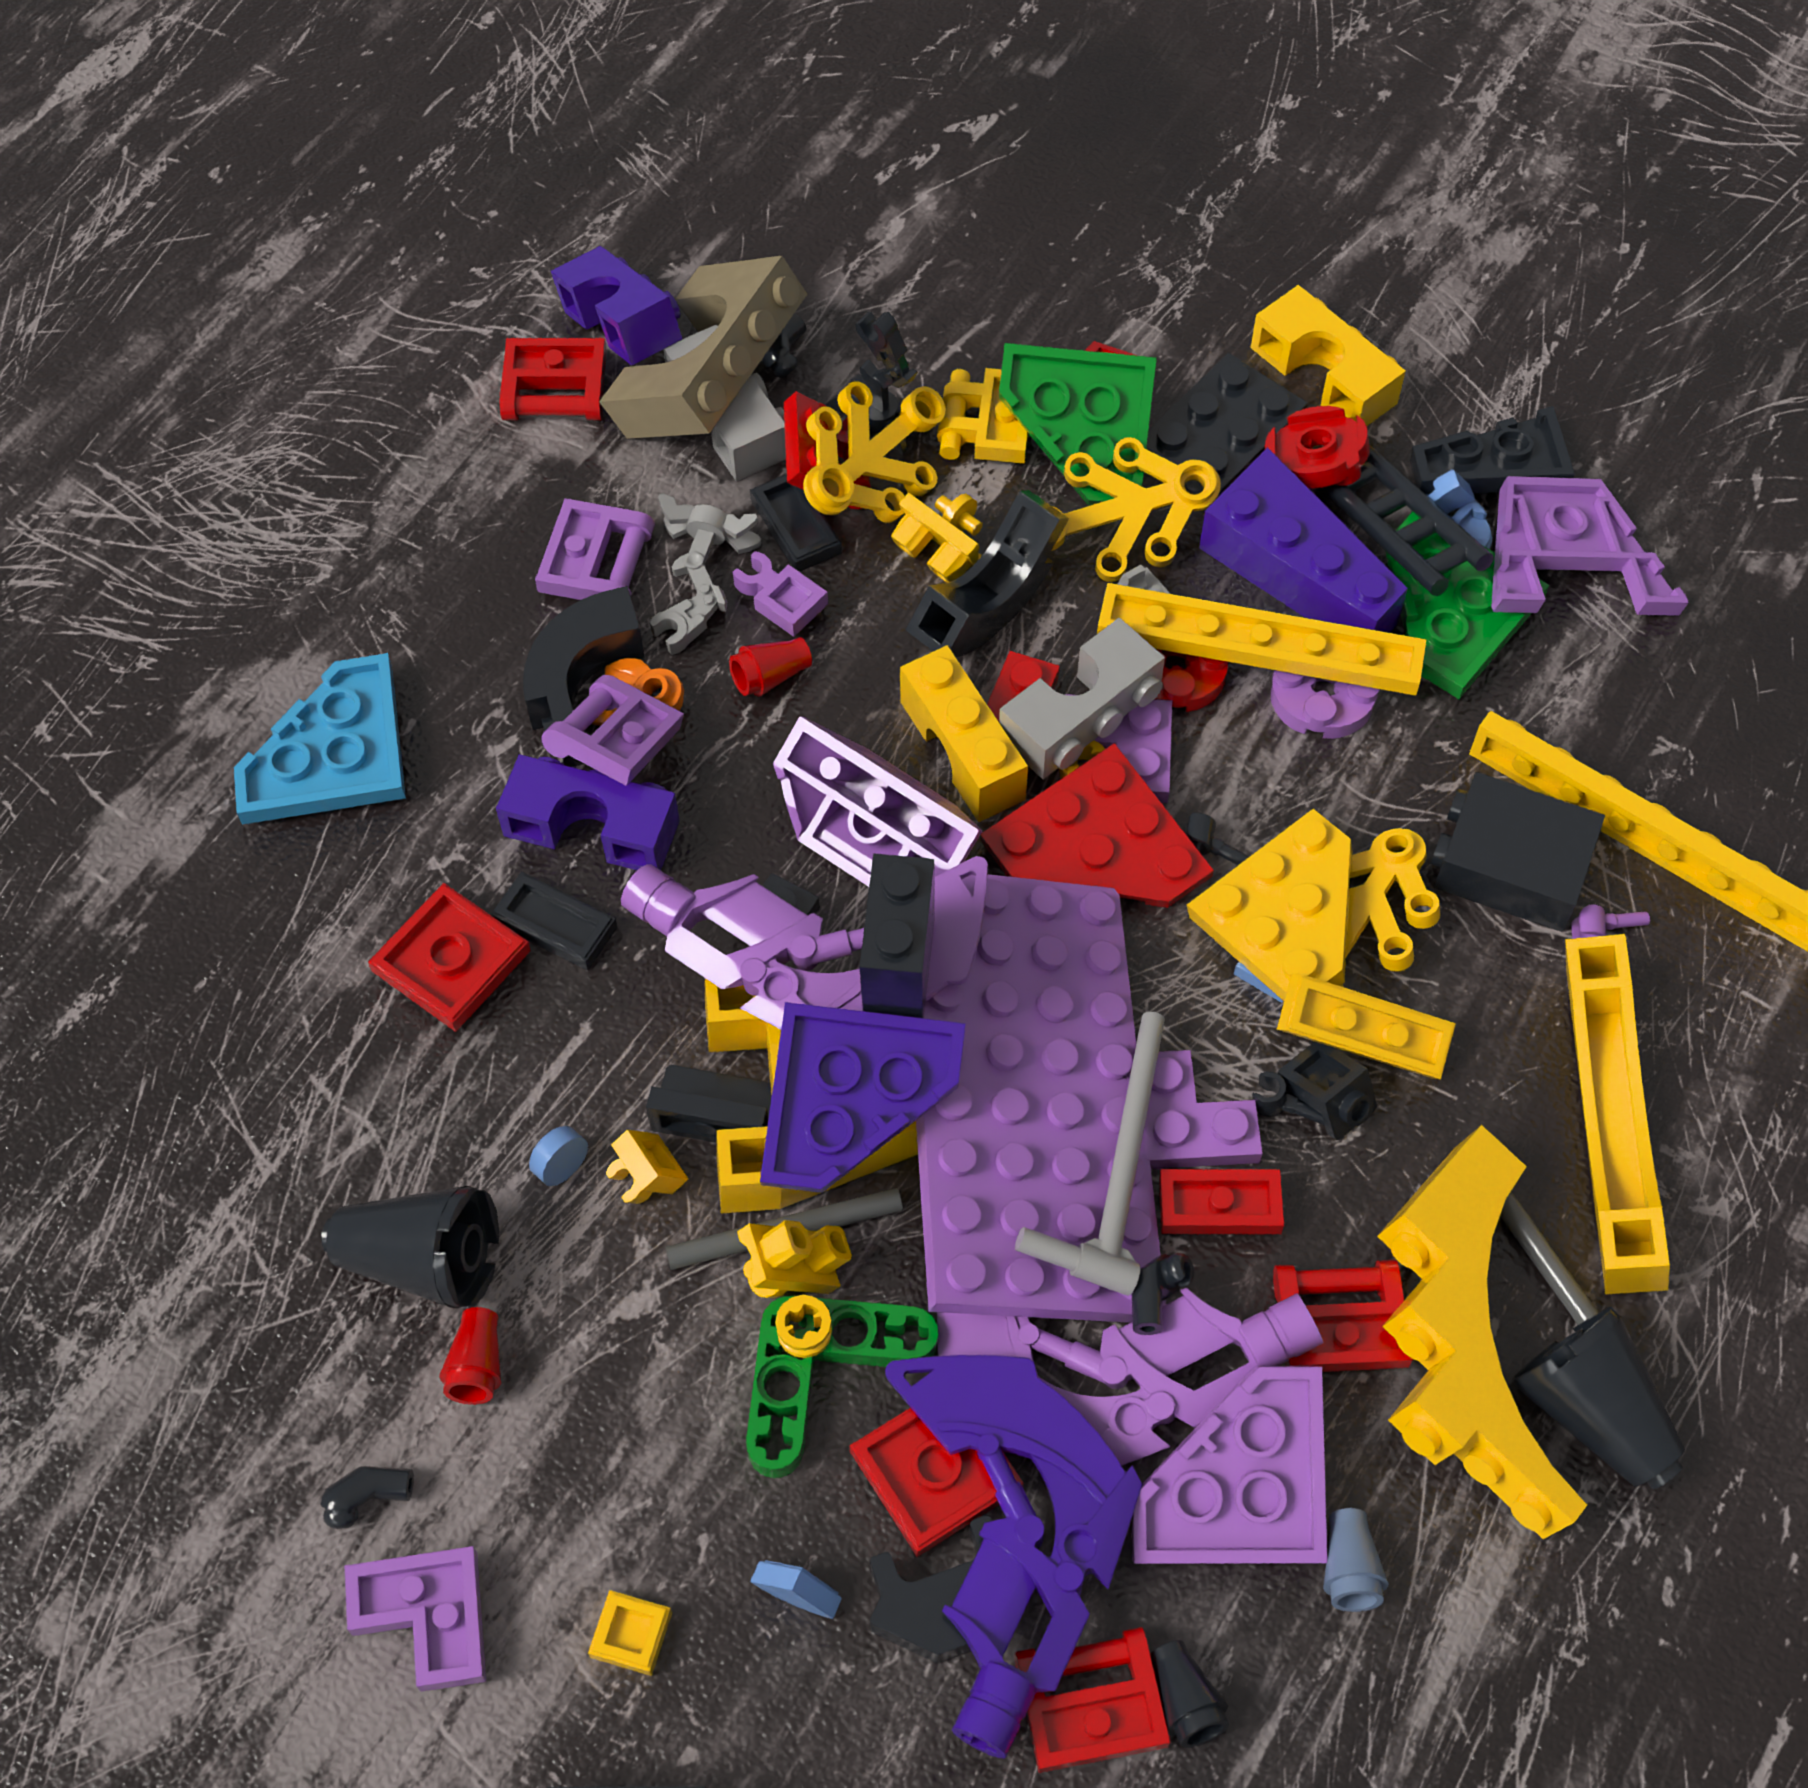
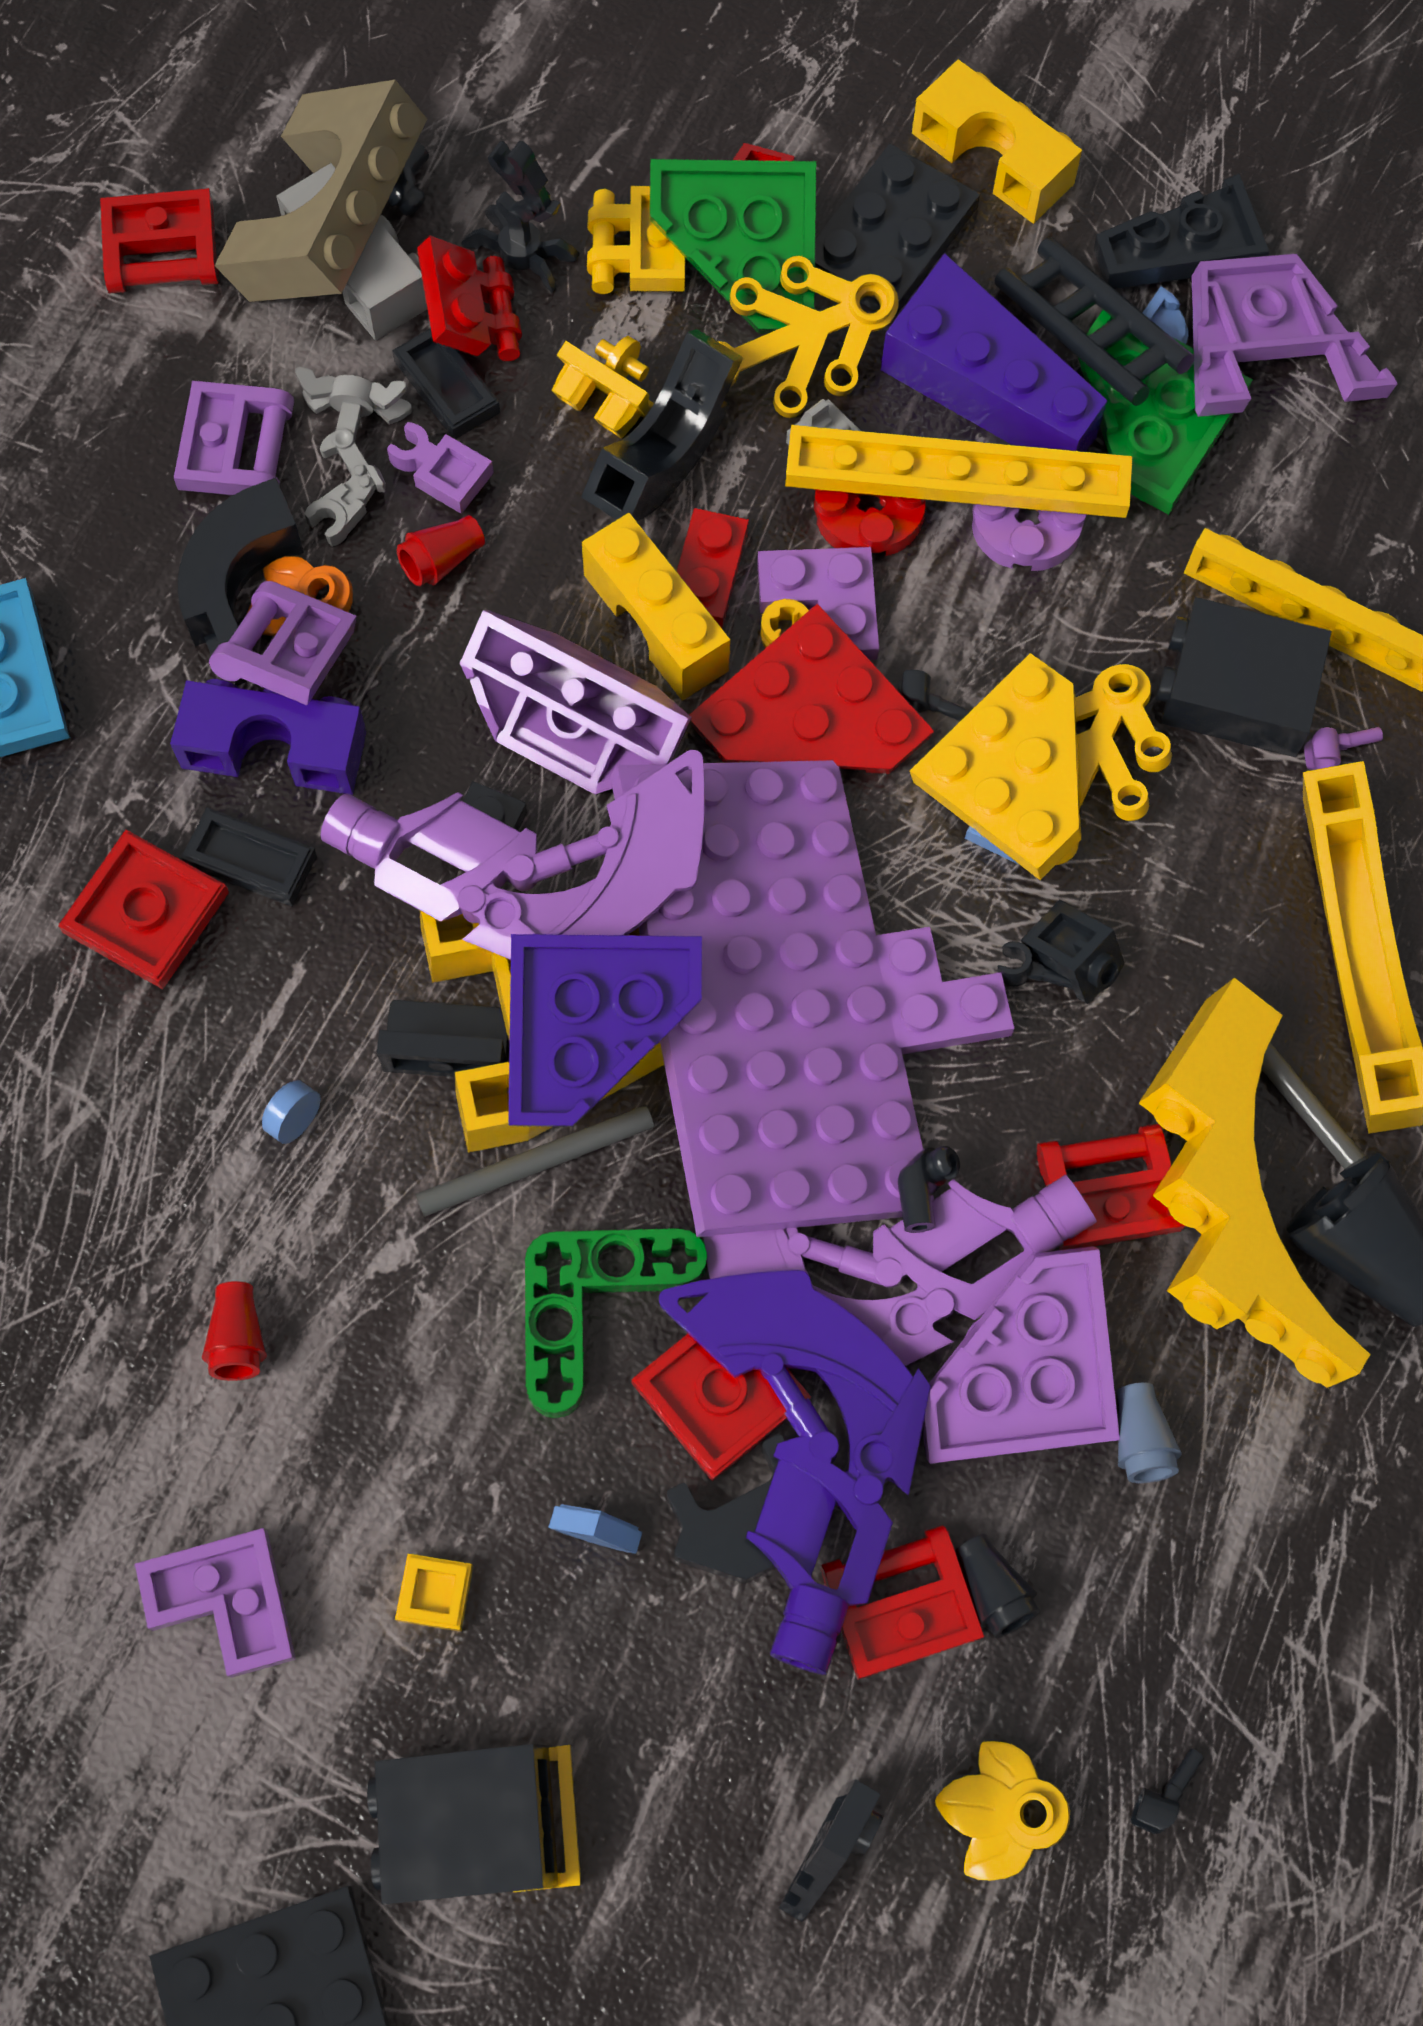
camera: 10 degrees left, 10 degrees up
black arm [320,1466,414,1529] -> none
black cone [322,1186,499,1309] -> none
dark purple arch [551,246,682,366] -> none
yellow tile [606,1129,688,1204] -> none
yellow hips [737,1220,852,1299] -> none
yellow bush [775,1295,832,1358] -> none
yellow plant [803,381,946,523] -> none
black brick [859,853,935,1019] -> none
light grey arch [999,617,1165,779] -> none
light grey bar [1015,1012,1165,1296] -> none
red plate [1159,1169,1284,1234] -> none
red plate [1265,406,1370,488] -> none
yellow tile [1277,973,1456,1079] -> none
medium blue tile [1426,469,1475,514] -> none

